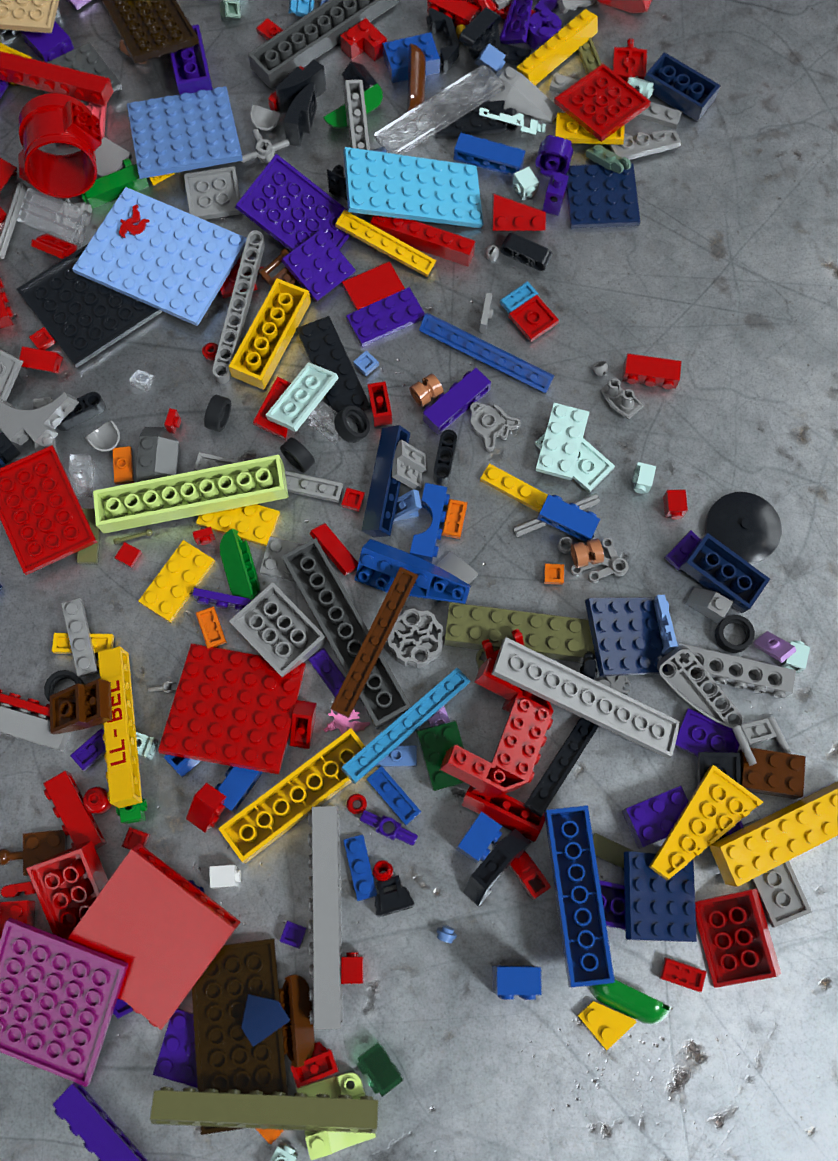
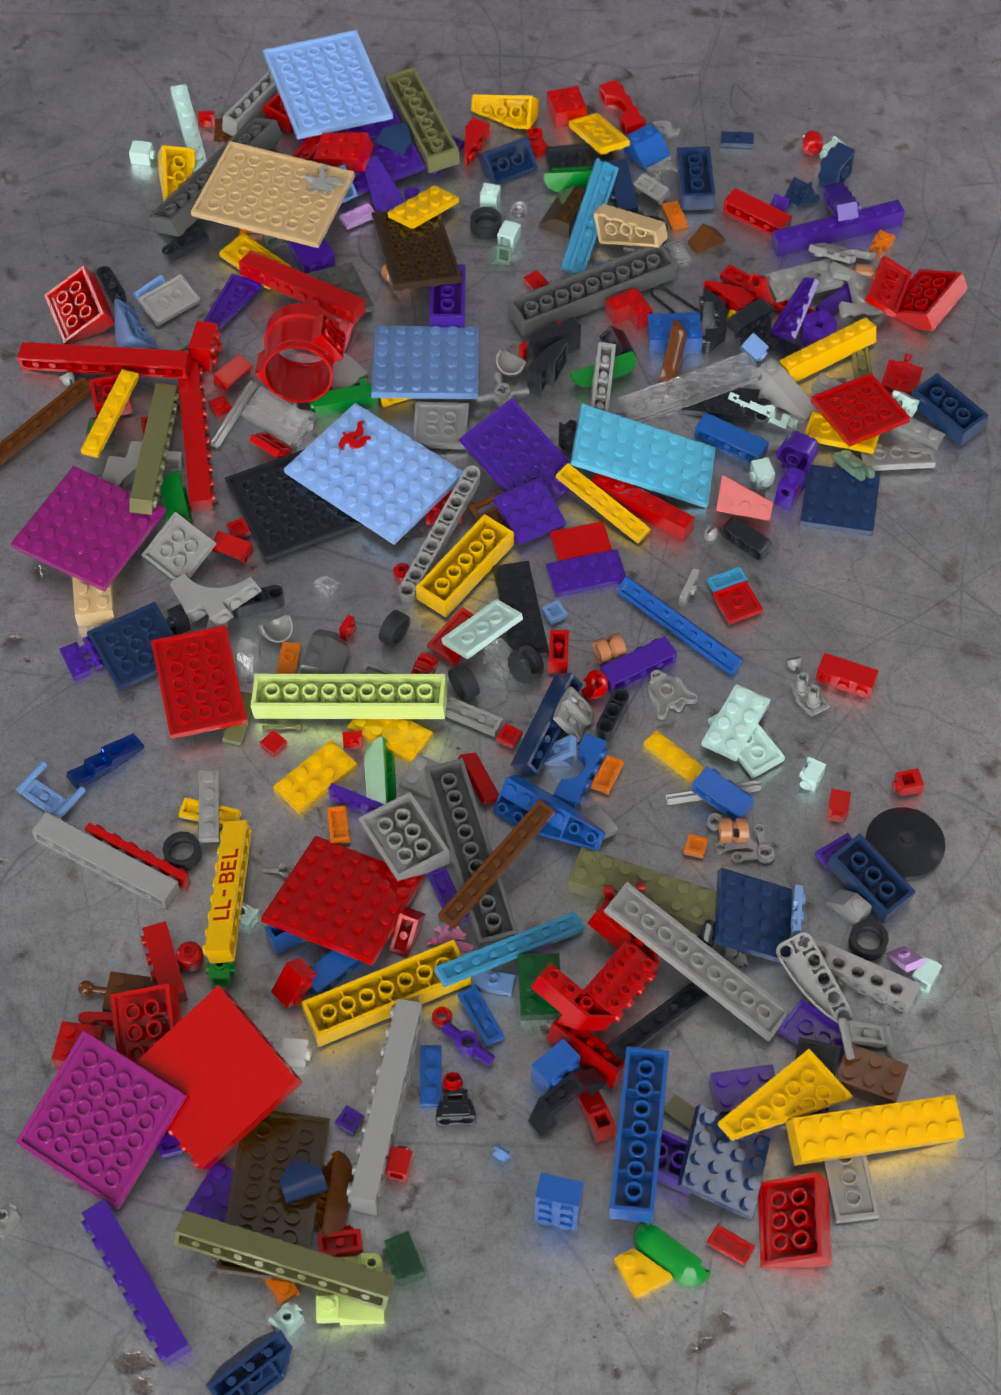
camera: 15 degrees right, 15 degrees down
reddish brown slope [49,678,112,734] -> none
dark purple plate [70,728,106,771] -> none
light grey connector [388,608,445,668] -> none
none -> red gear [411,652,439,674]
none -> red hair [581,670,608,699]
none -> black piece [651,285,703,321]
none -> red brick [892,768,925,797]

